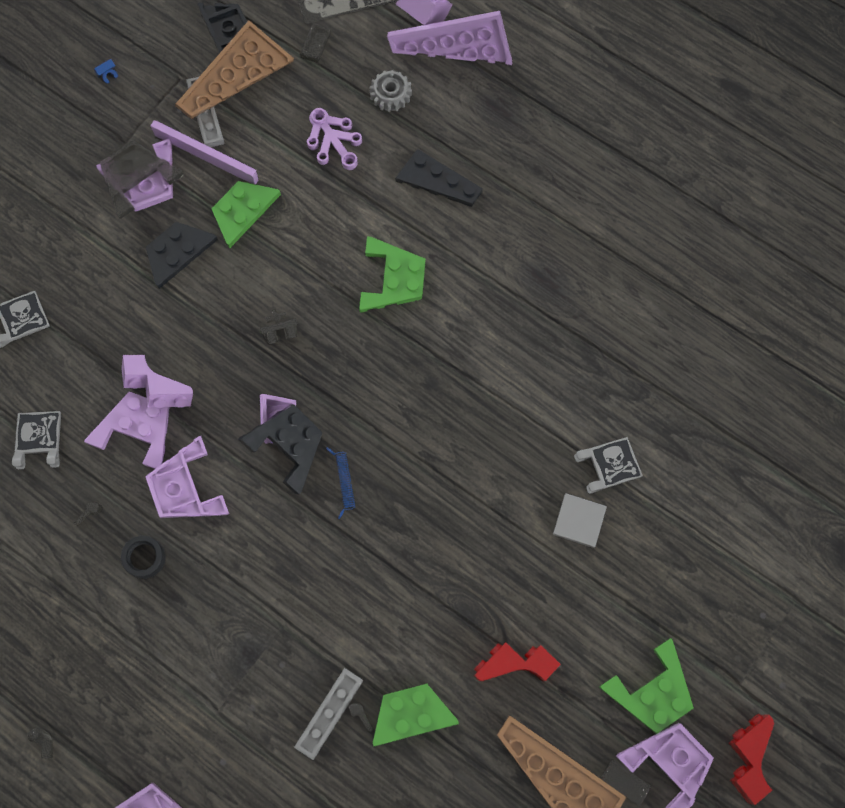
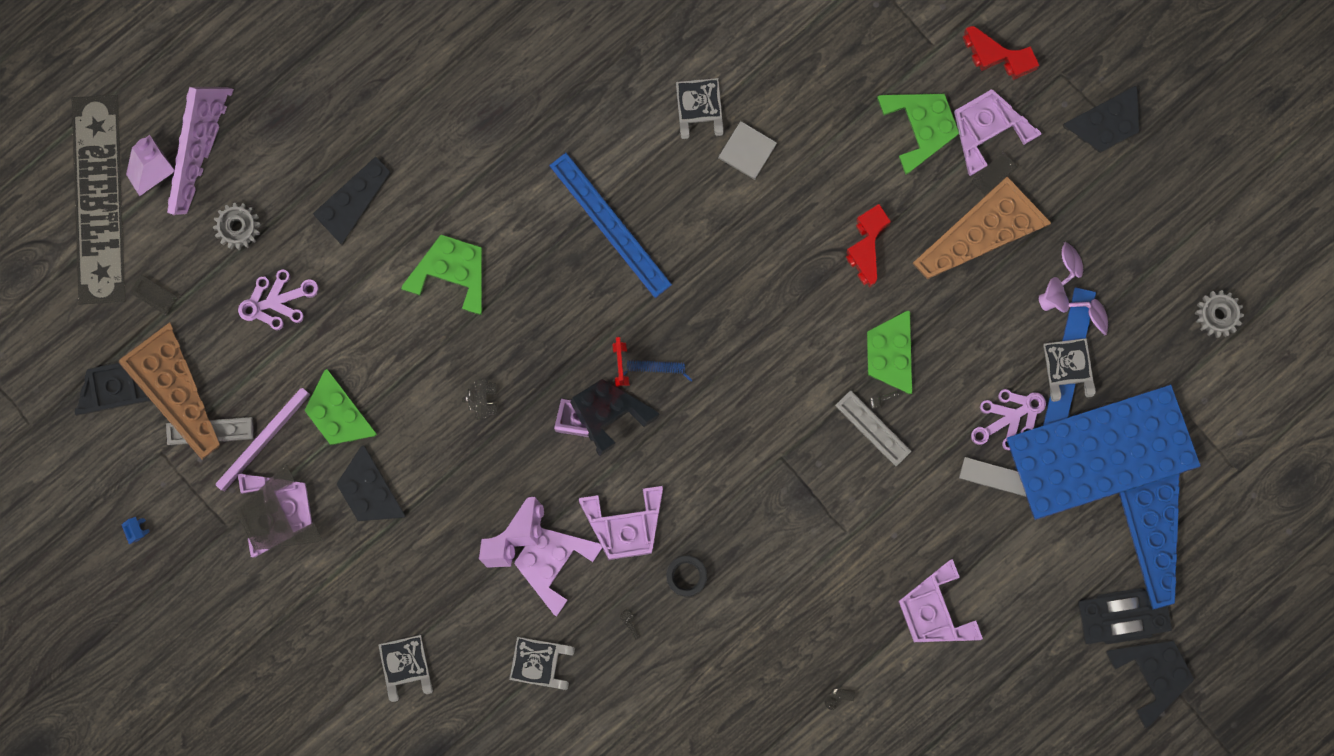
camera: 70 degrees left, 10 degrees up
none -> blue tile [549,153,672,298]
none -> red flag [612,337,630,387]

